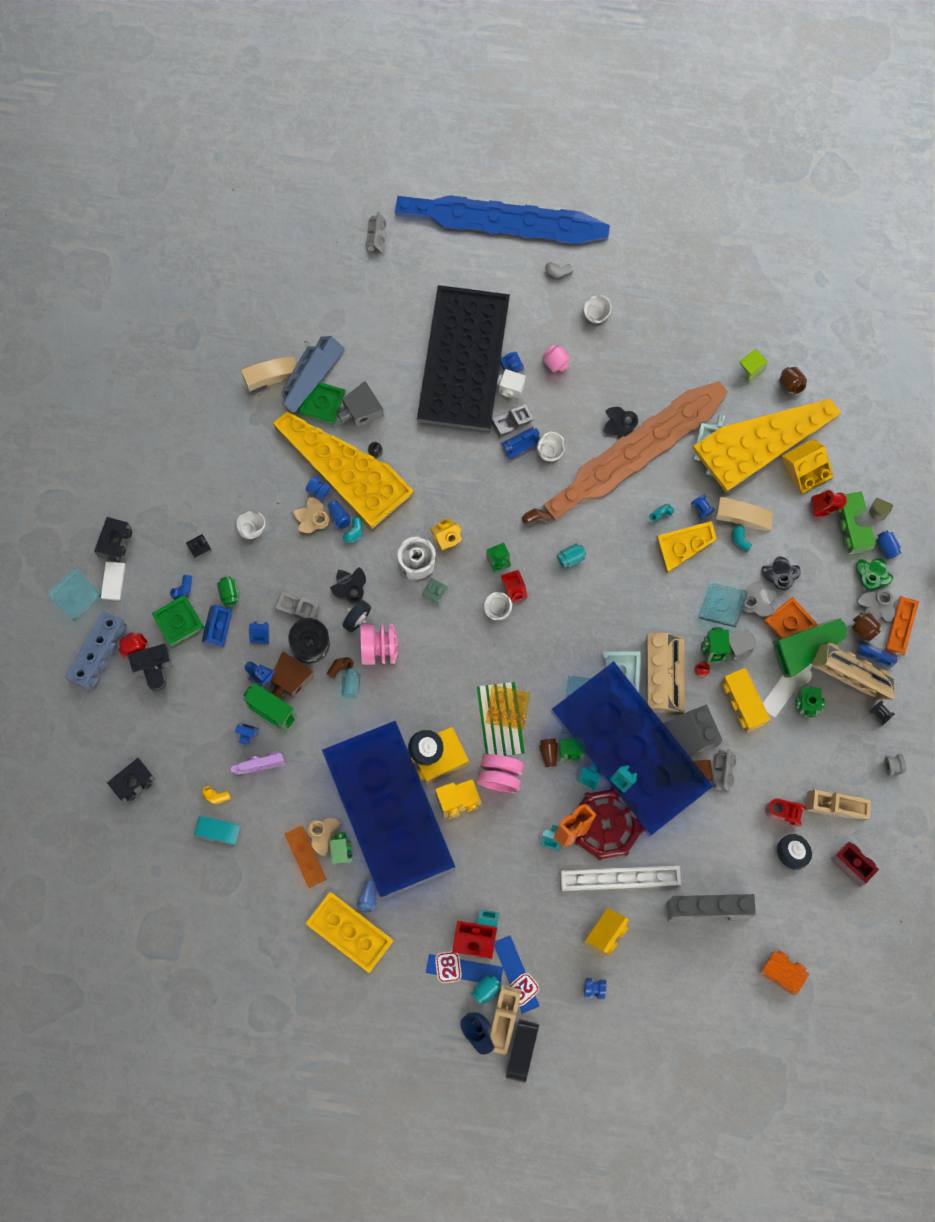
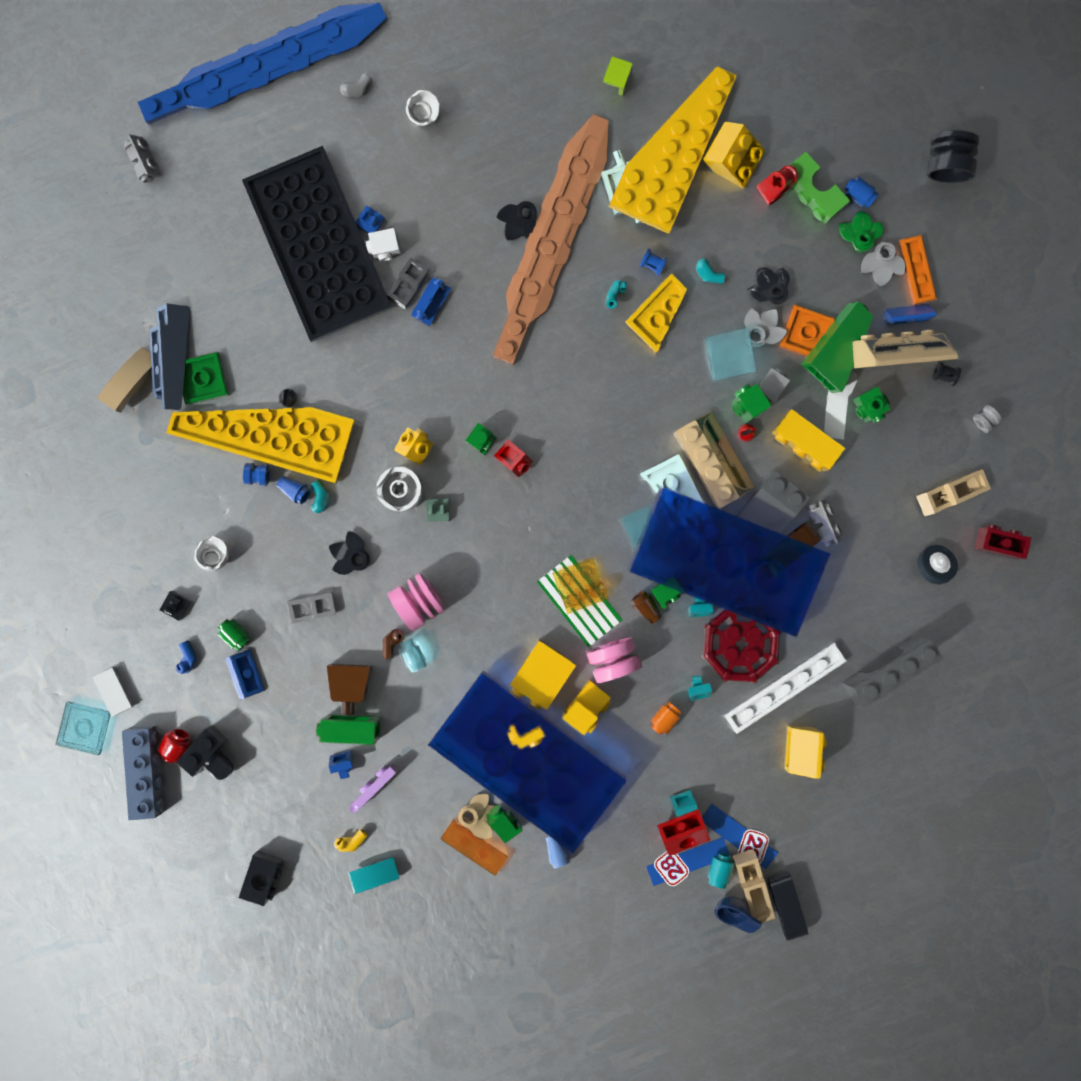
camera: 25 degrees left, 15 degrees up
black brick [94,517,133,563] -> none
green plate [151,594,204,647] -> none
blue hinge [244,661,275,686] -> none
blue tile [249,621,270,644] -> none
black wheel [288,618,330,664] -> none
tan plate [293,497,330,533] -> none
yellow plate [305,892,394,974] -> none
dark grey torso [337,381,384,426] -> none
black wheel [342,600,371,632] -> none
black wheel [408,730,444,765] -> none
white hair [484,592,513,621] -> none
reddish brown arm [522,508,551,524] -> none
white hair [537,431,565,462] -> none
bright pink head [543,345,570,372] -> none
orange brick [554,804,596,847] -> none
teal brick [557,543,586,568] -> none
blue wheel [584,978,607,1000] -> none
teal tile [610,765,637,793] -> none
tan slope [716,497,773,531] -> none
orange brick [760,951,809,996] -> none
red piece [765,798,806,827] -> none
reddish brown head [779,367,807,394] -> none
reddish brown head [852,613,881,641] -> none
olive brick [869,498,894,521] -> none
none -> yellow bracket [508,724,544,749]
none -> orange brick [650,701,682,735]

